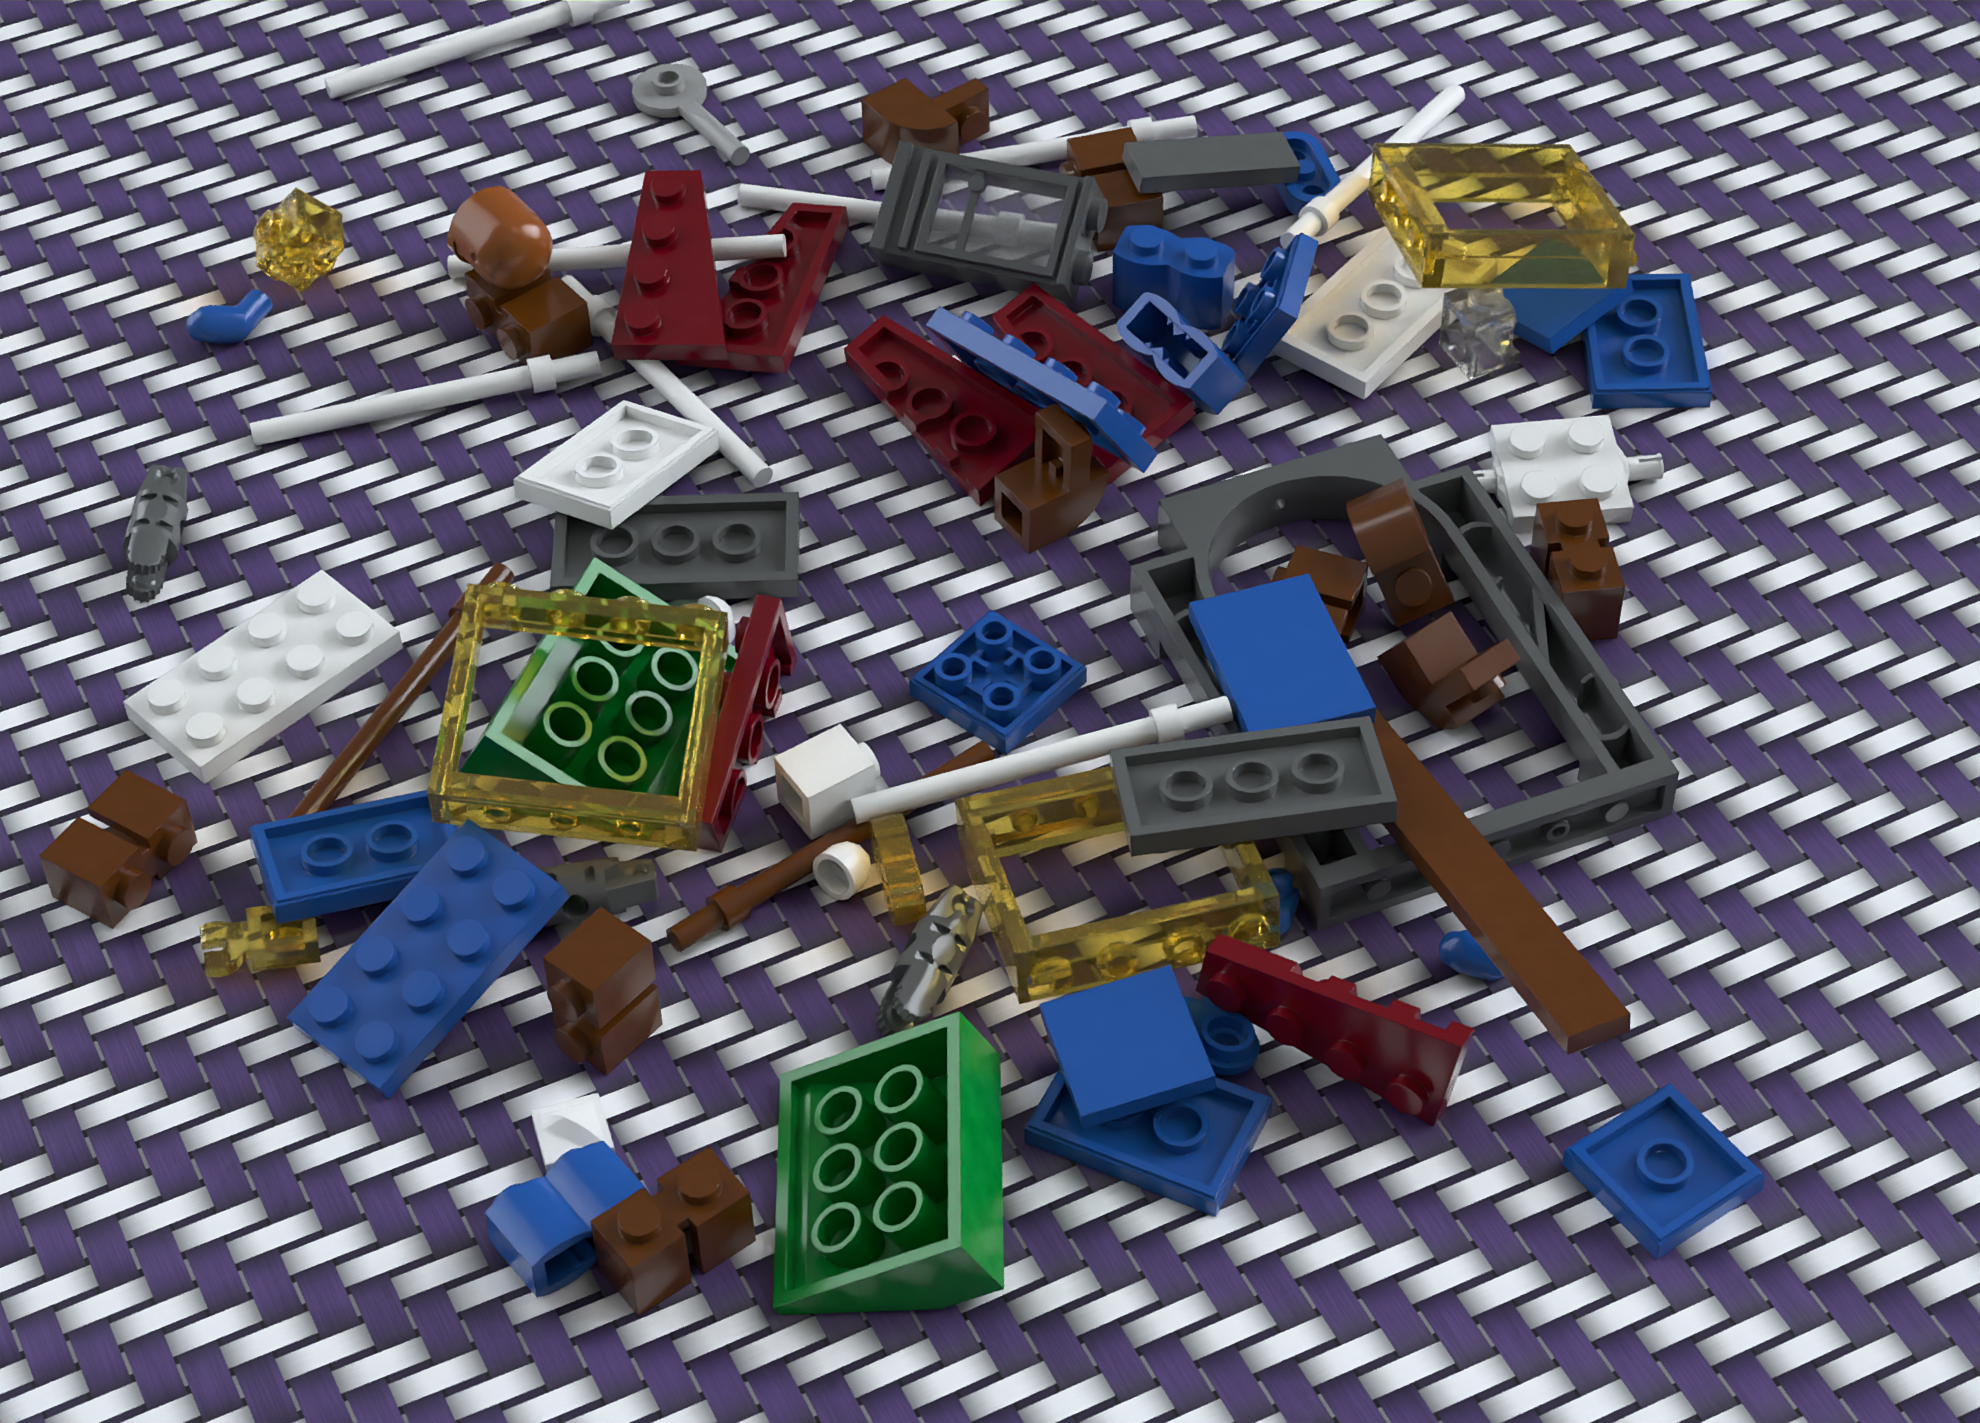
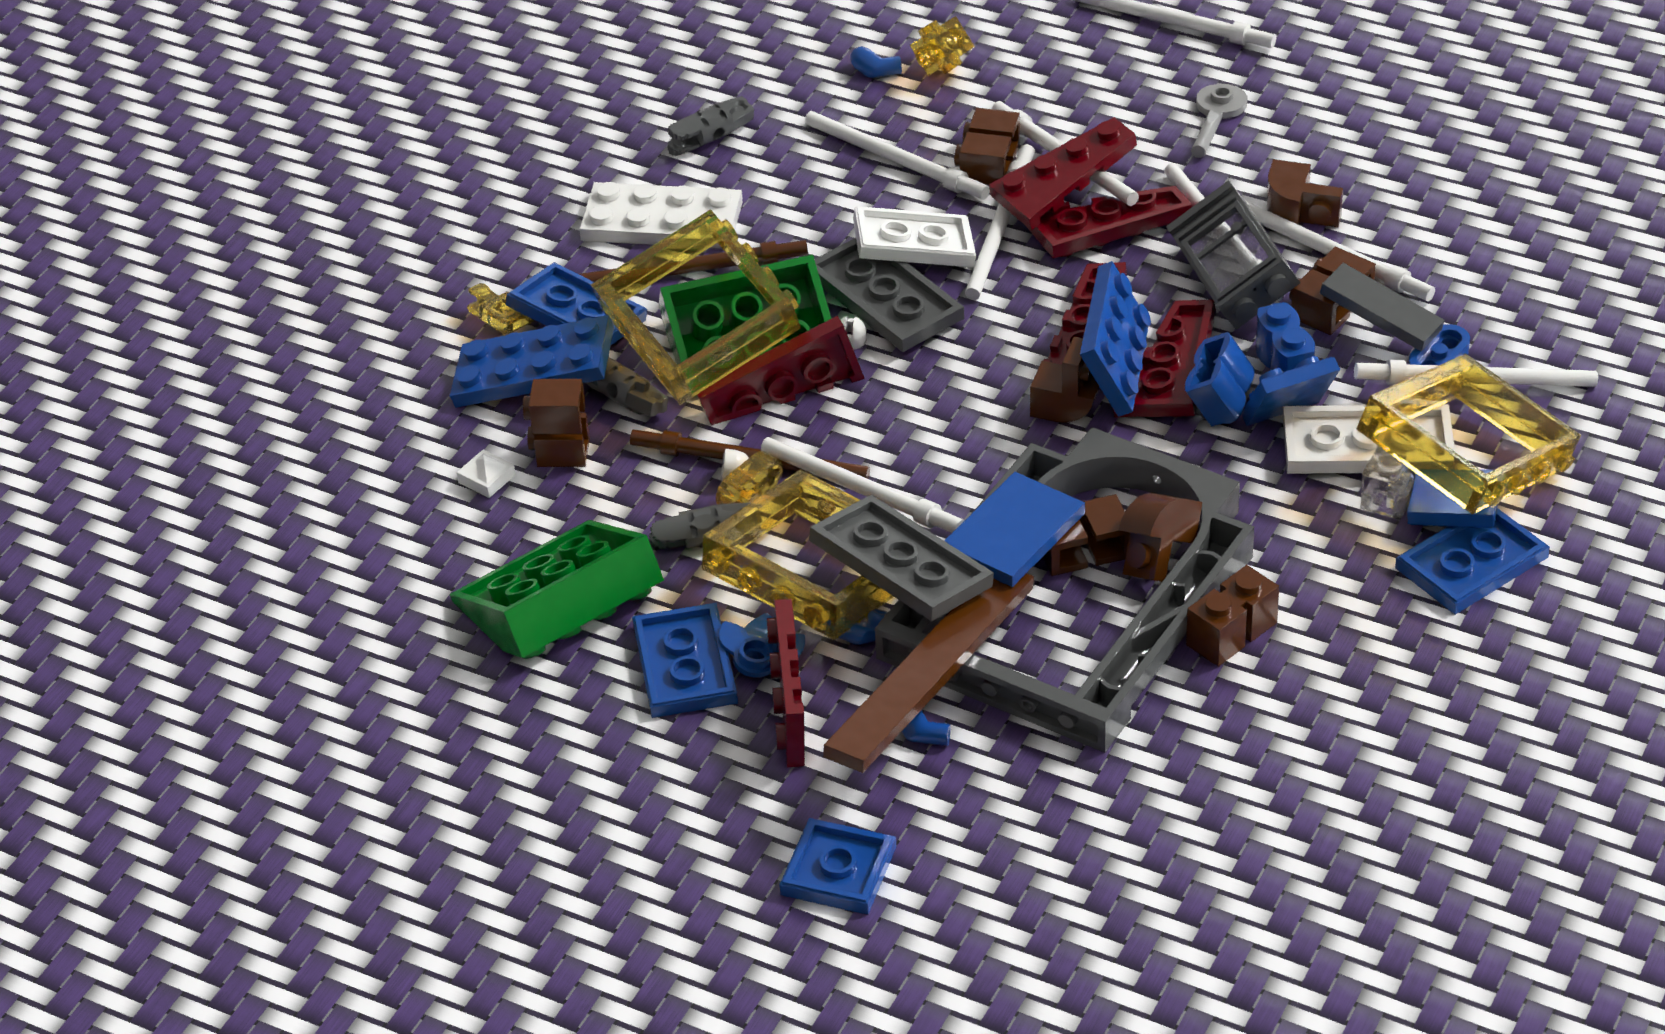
camera: 55 degrees right, 5 degrees down
reddish brown piece [39,770,198,929] -> none
dark orange helmet [447,186,553,290] -> none
blue brick [485,1141,652,1297] -> none
reddish brown piece [590,1146,756,1317] -> none
white brick [774,724,880,840] -> none
blue tile [909,609,1087,755] -> none
blue tile [1039,965,1216,1129] -> none
reddish brown brick [1377,611,1521,730] -> none
white plate [1473,415,1664,533] -> none

